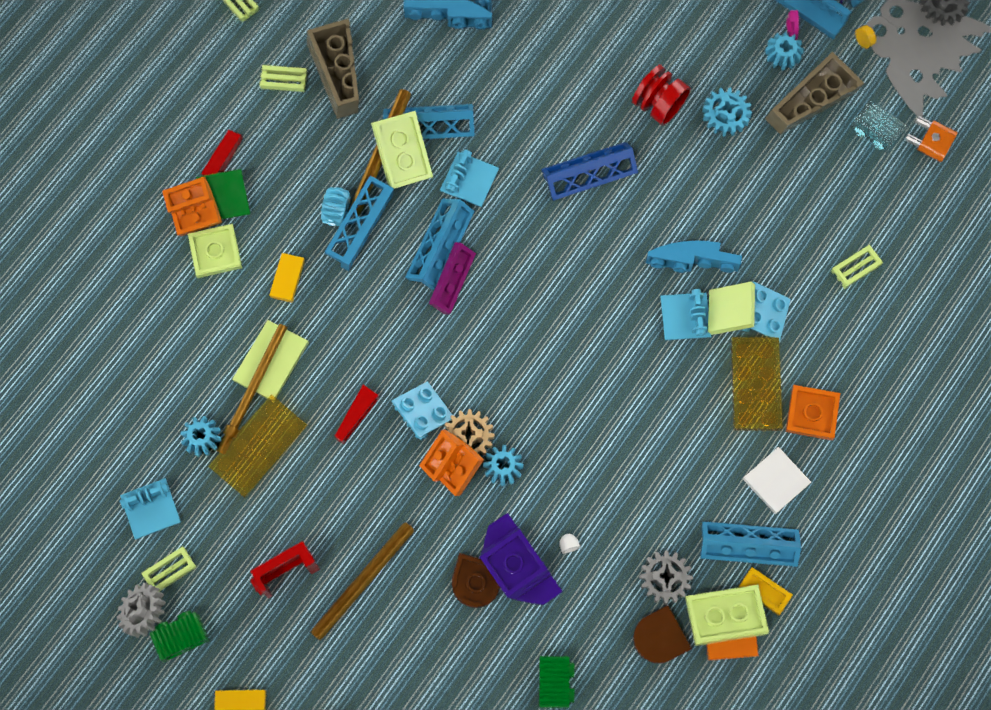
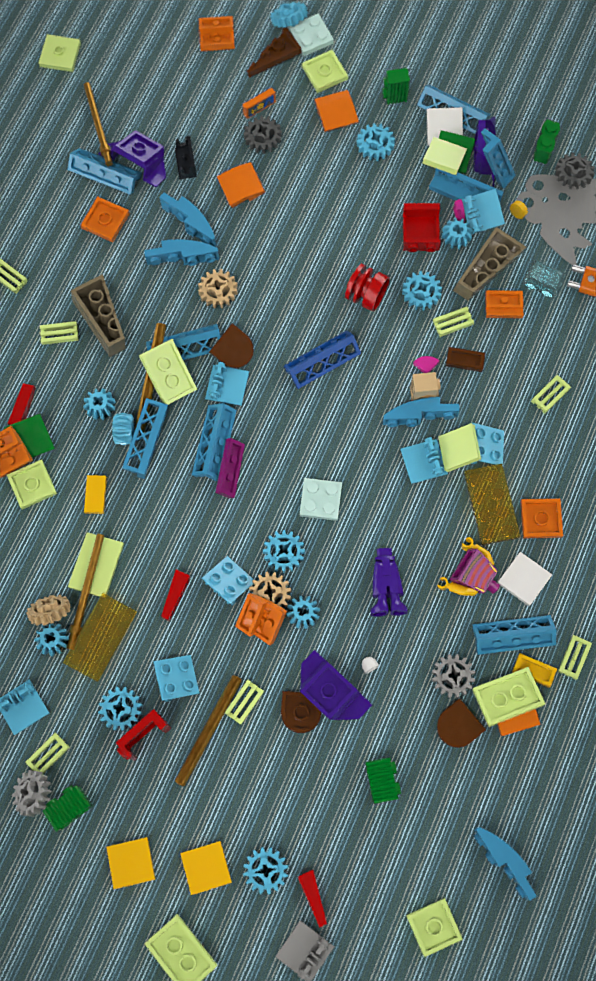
camera: 10 degrees left, 0 degrees up
none -> tan gear [26,595,71,626]
none -> medium azure gear [83,388,116,420]
none -> medium azure gear [98,687,143,731]
none -> medium azure hinge [153,655,199,702]
none -> tan gear [198,269,238,308]
none -> reddish brown tile [209,323,254,368]
none -> yellowish green tile [225,680,264,725]
none -> medium azure gear [263,530,305,573]
none -> light aqua plate [300,478,342,521]
none -> dark purple piece [370,548,408,617]
none -> red panel [403,203,441,252]
none -> tan brick [410,372,441,401]
none -> dark pink tile [413,356,440,373]
none -> yellowish green tile [433,307,474,337]
none -> torso [437,537,500,596]
none -> reddish brown tile [445,347,485,372]
none -> medium azure hinge [462,189,505,234]
none -> orange plate [485,290,524,318]
none -> yellowish green tile [558,635,592,680]

